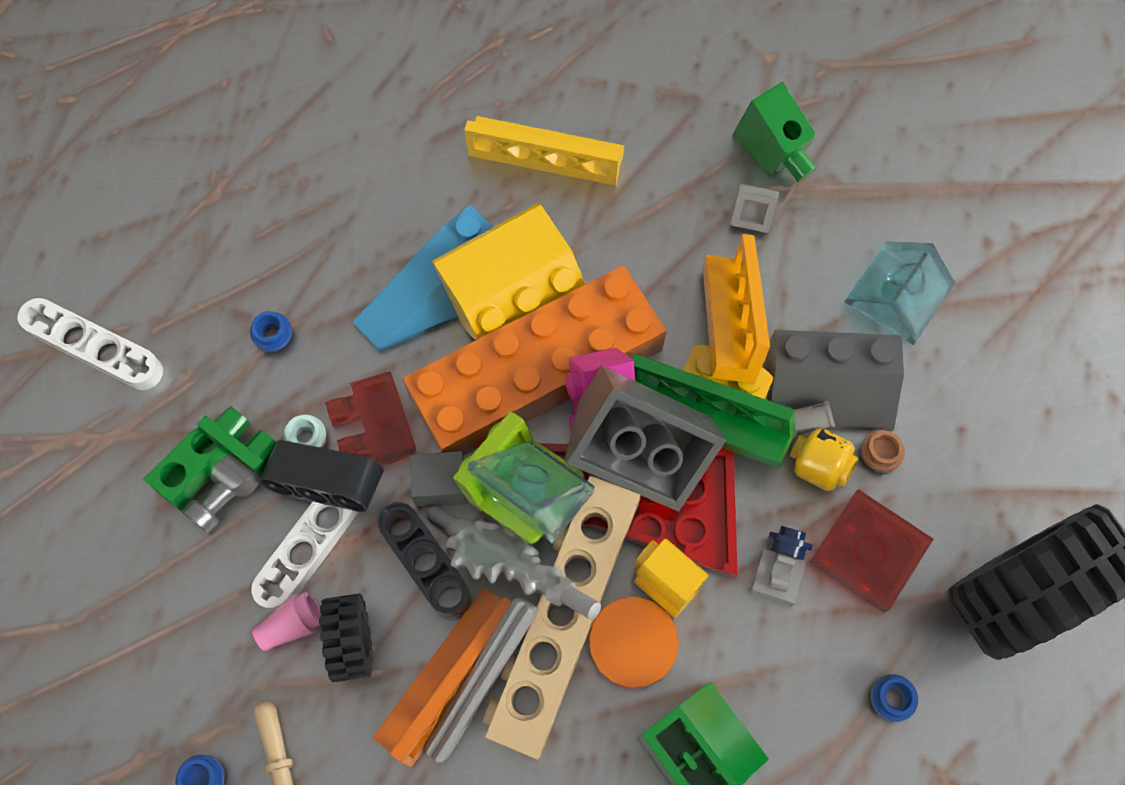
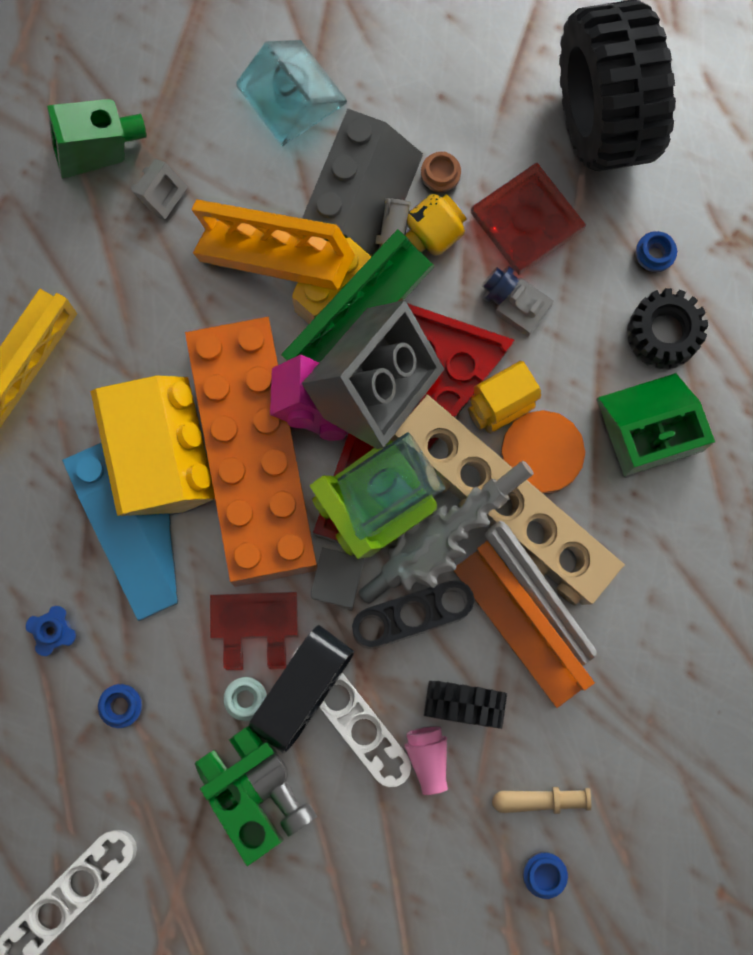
camera: 75 degrees left, 10 degrees up
none -> blue plate [25,606,76,656]
none -> black tyre [627,288,708,369]

